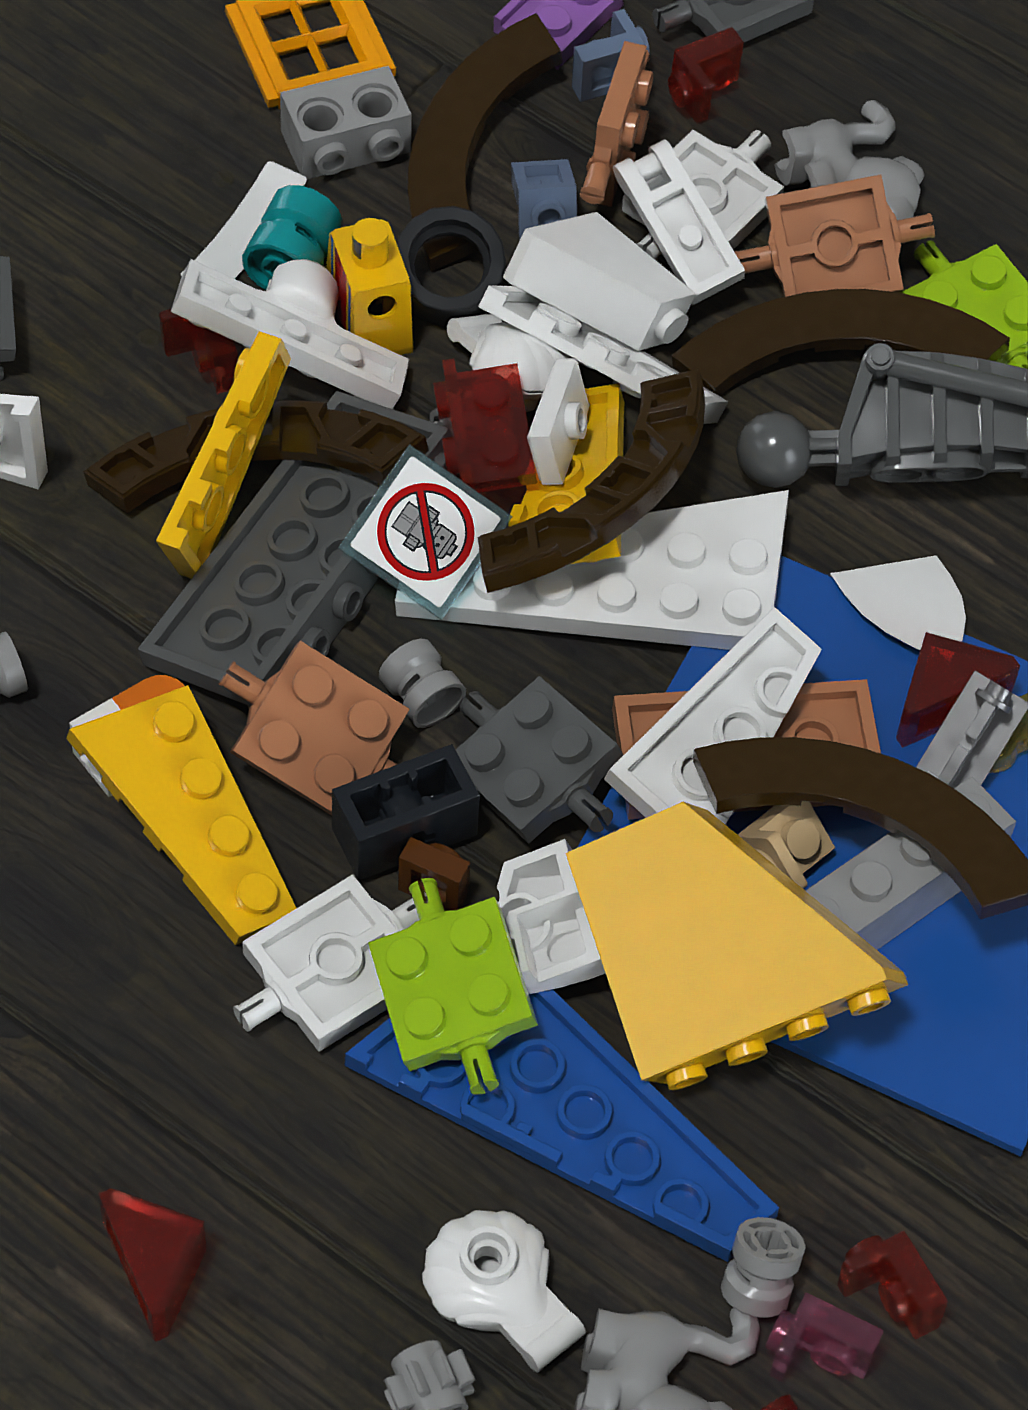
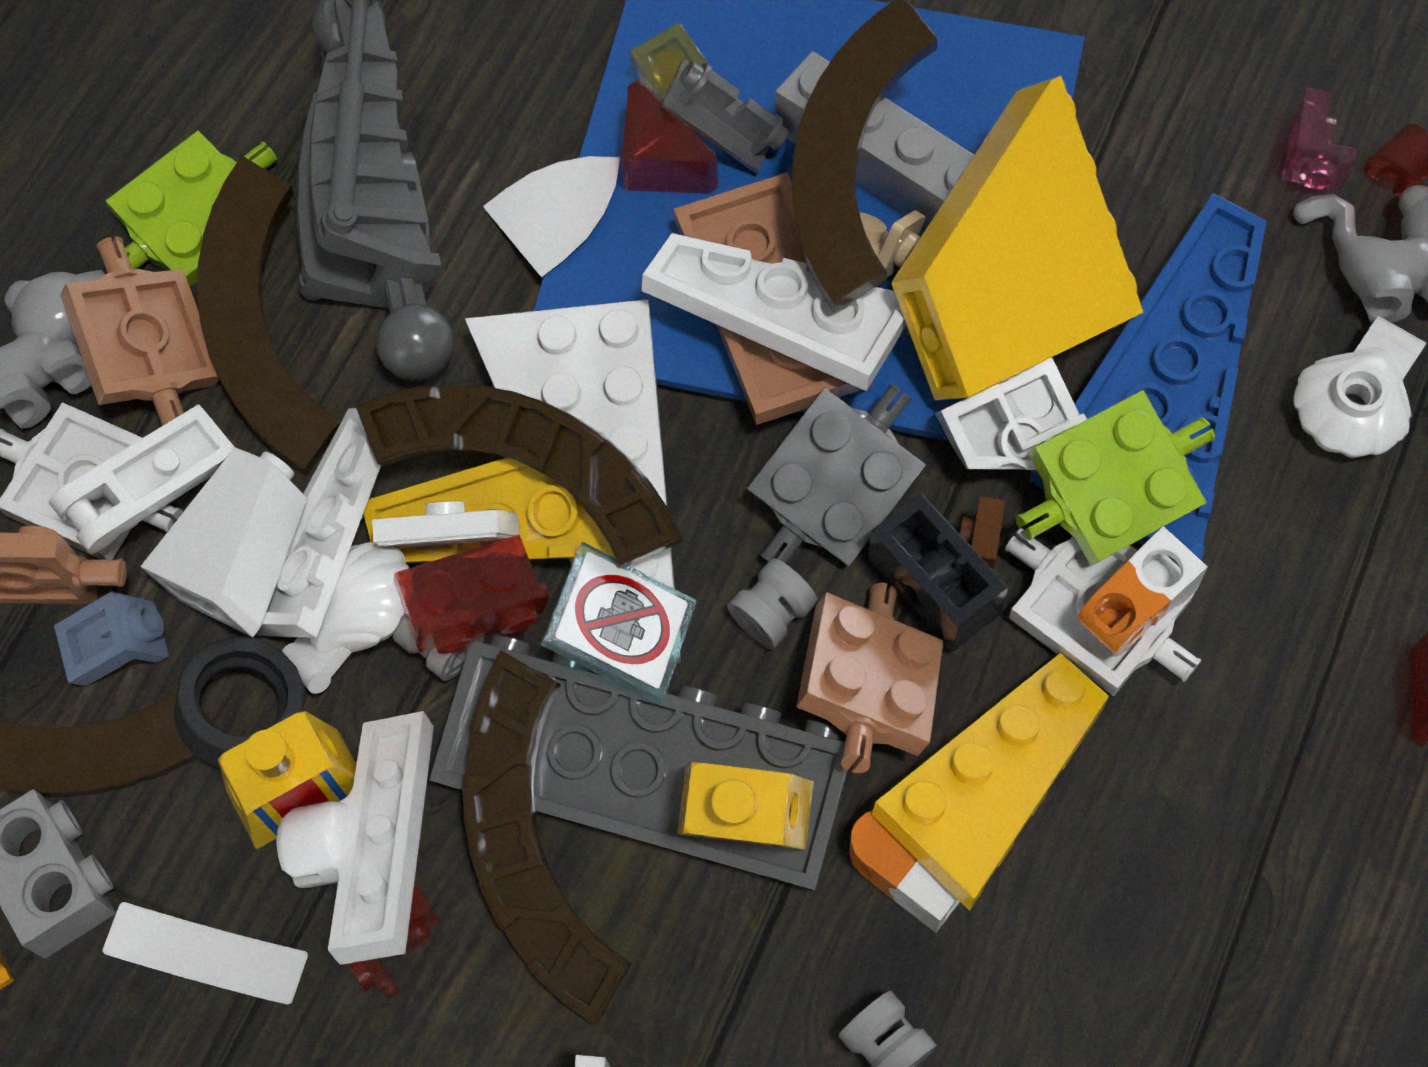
camera: 95 degrees left, 10 degrees up
yellow wing [156,331,291,579] -> none
teal wheel [242,185,342,290] -> none
light grey wheel [721,1217,806,1318] -> none
clear red bracket [837,1231,948,1339] -> none
none -> yellow torso [677,762,814,850]
none -> leg [1077,526,1208,656]

